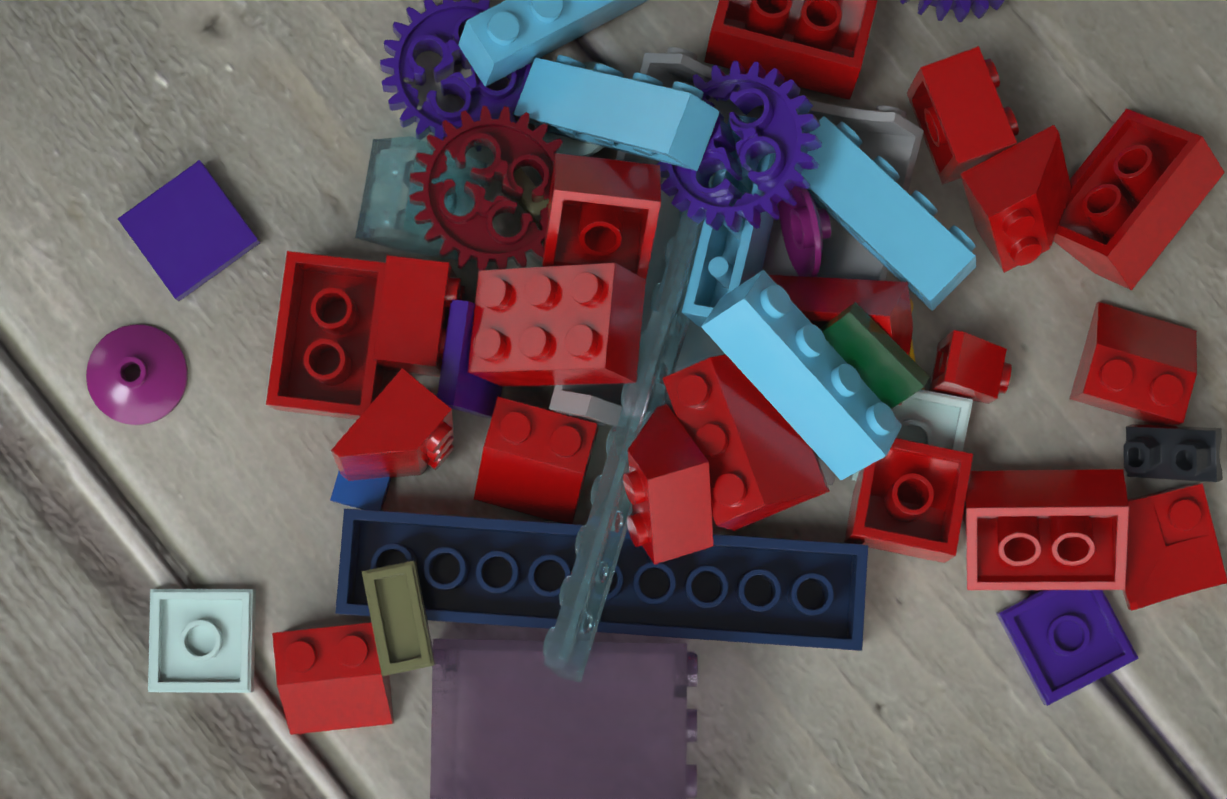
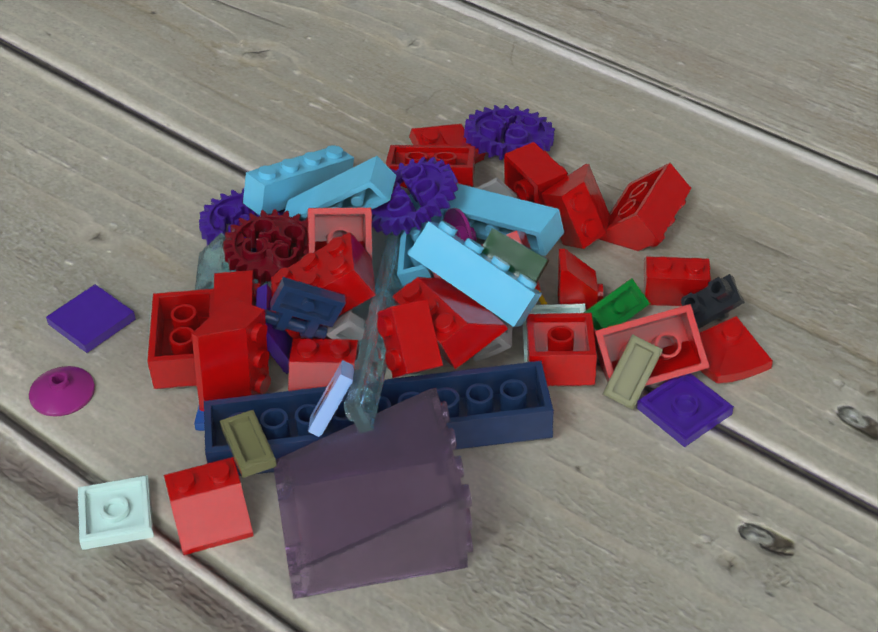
camera: 15 degrees left, 40 degrees down
none -> dark blue plate [265,277,346,339]
none -> light blue tile [308,360,354,437]
none -> green plate [583,278,650,330]
none -> olive tile [602,335,663,410]

